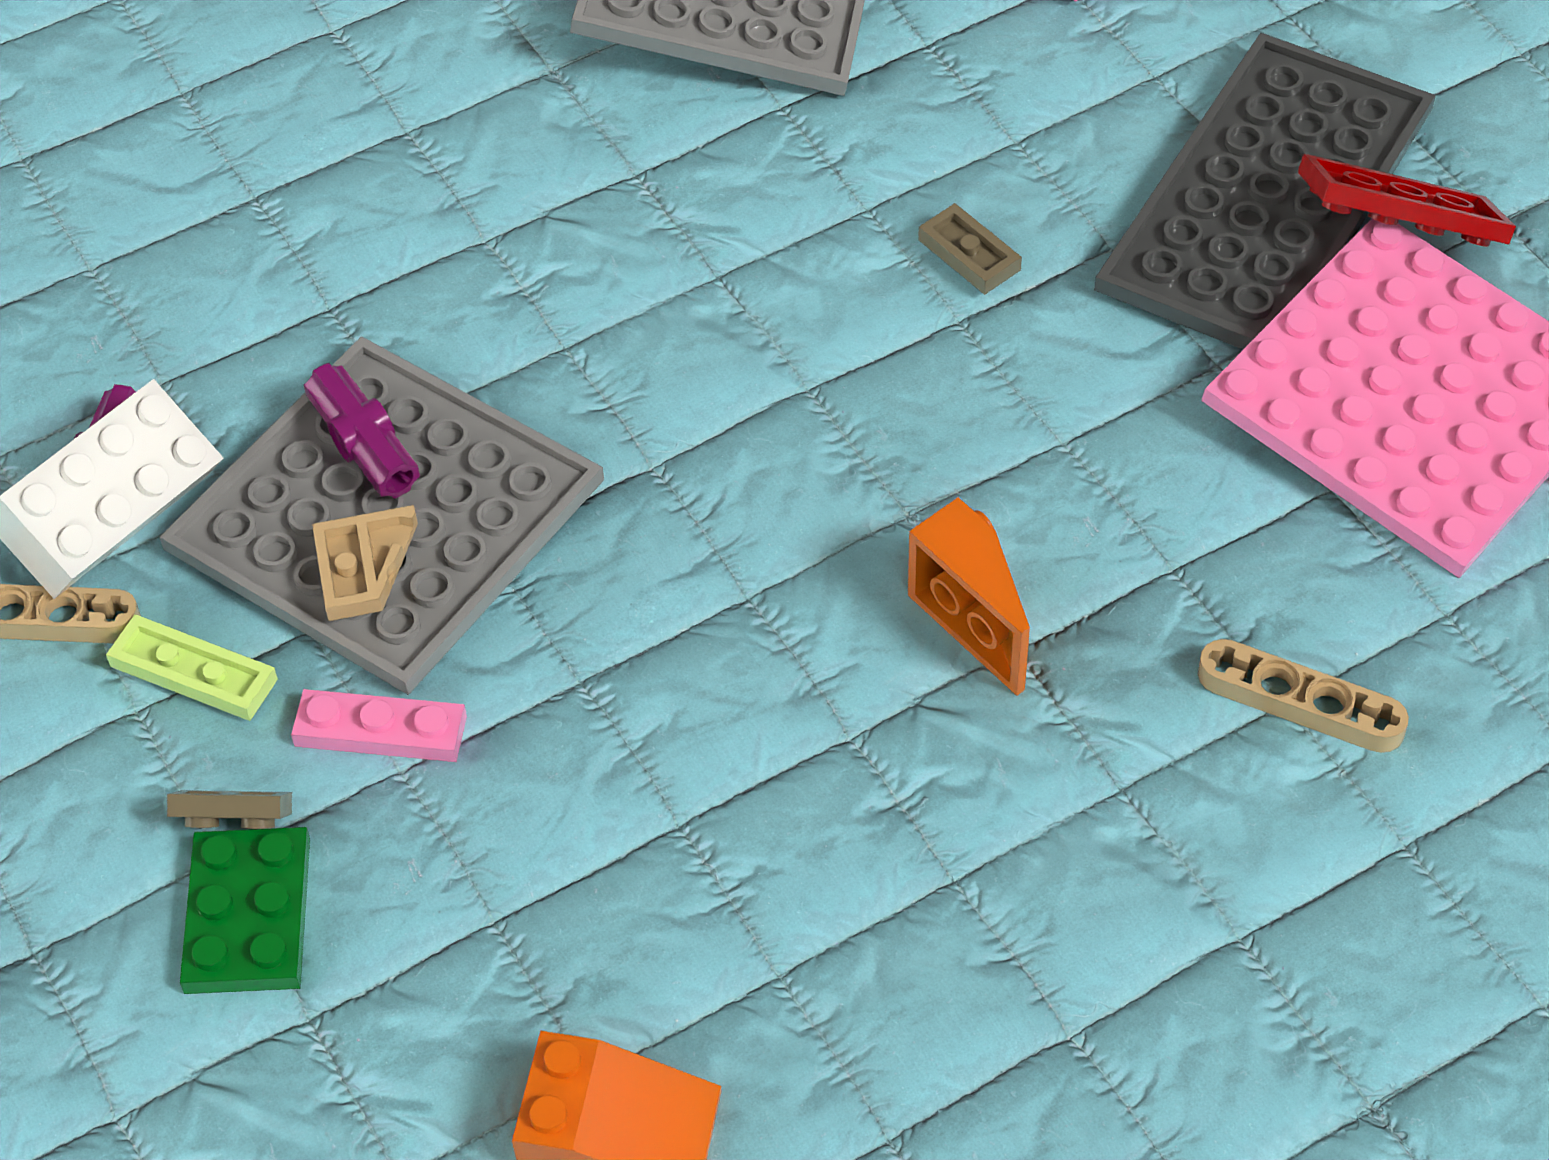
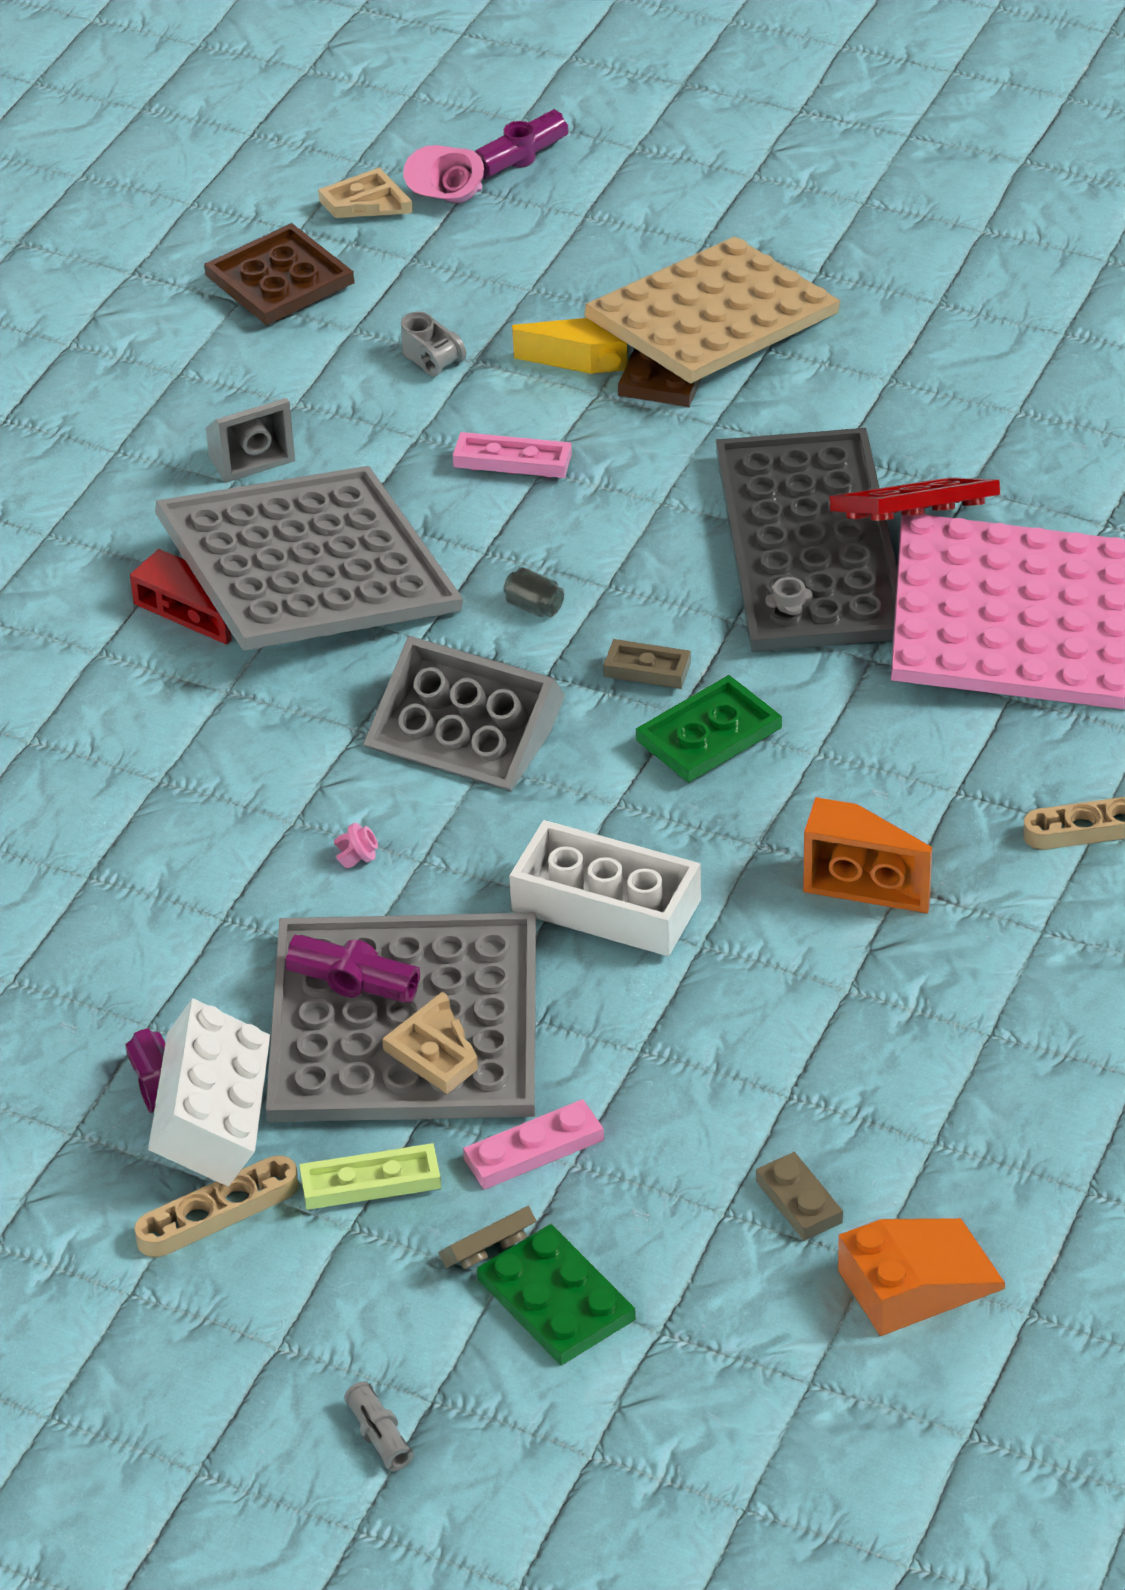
camera: 35 degrees left, 10 degrees down
none -> bright pink plate [334,823,378,868]
none -> light grey slope [363,636,565,792]
none -> clear smoke brick [504,567,565,617]
none -> white brick [509,820,701,957]
none -> green plate [636,675,782,783]
none -> dark tan plate [756,1151,843,1241]
none -> light grey plate [766,577,812,615]

